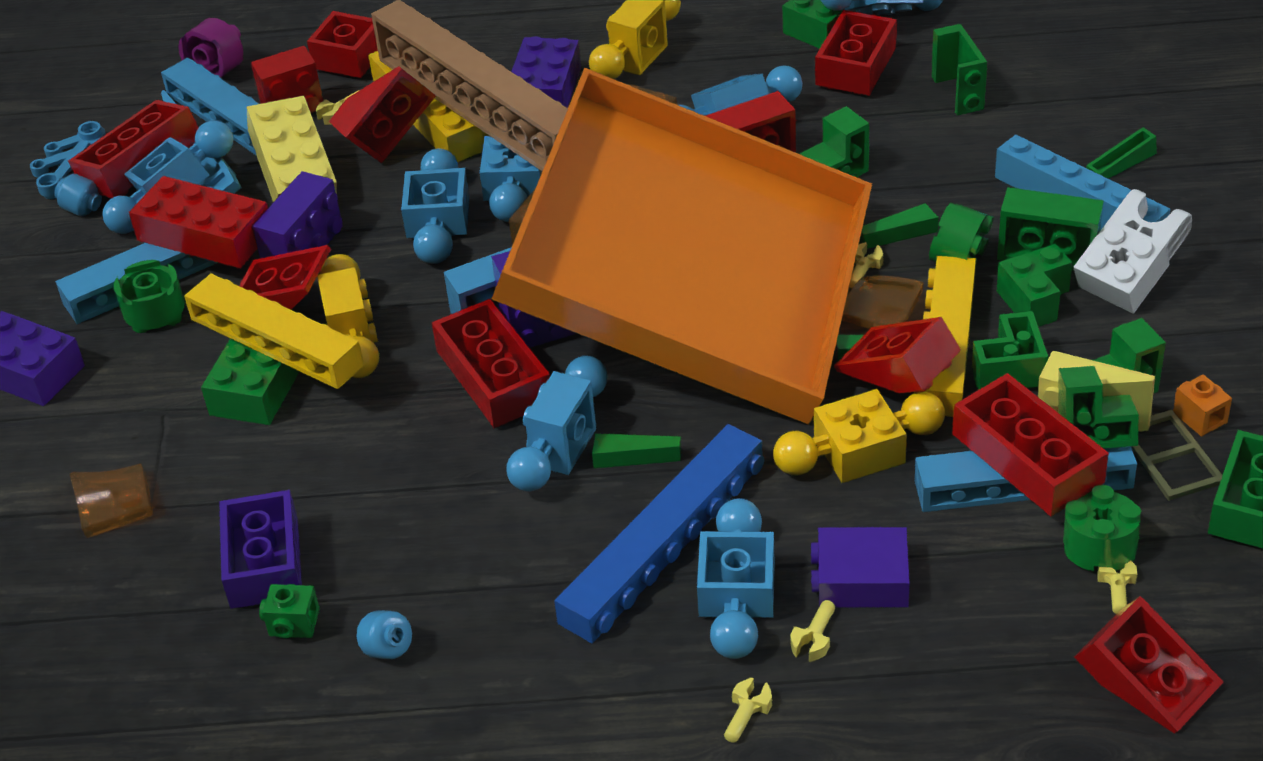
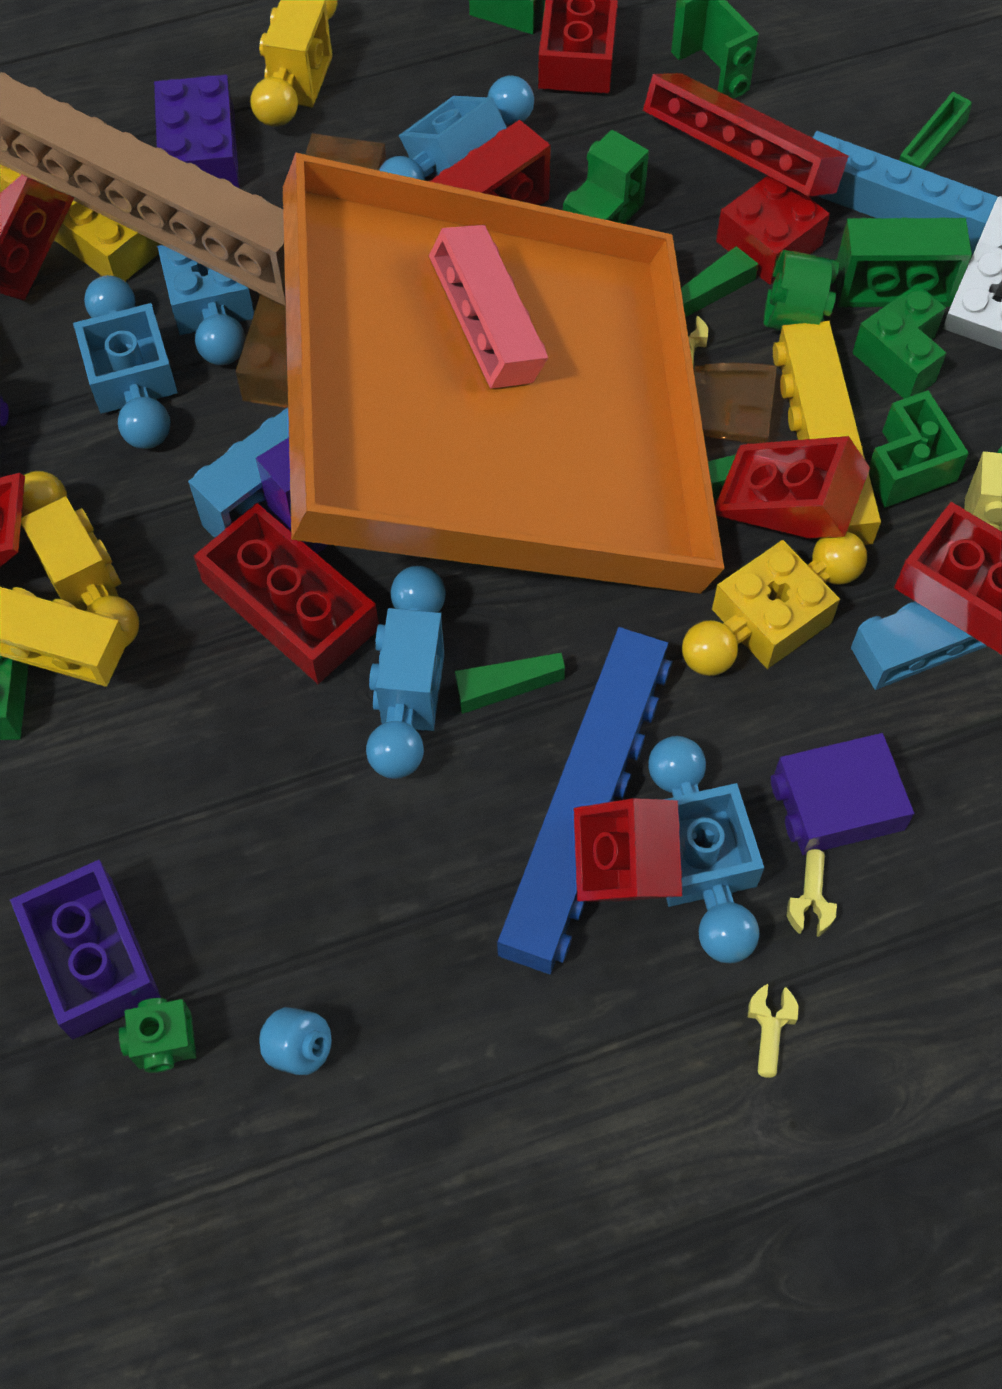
camera: 20 degrees left, 20 degrees up
none -> coral brick [429,225,548,389]
none -> red brick [574,798,682,902]
none -> red brick [643,73,849,196]
none -> red brick [716,175,830,285]

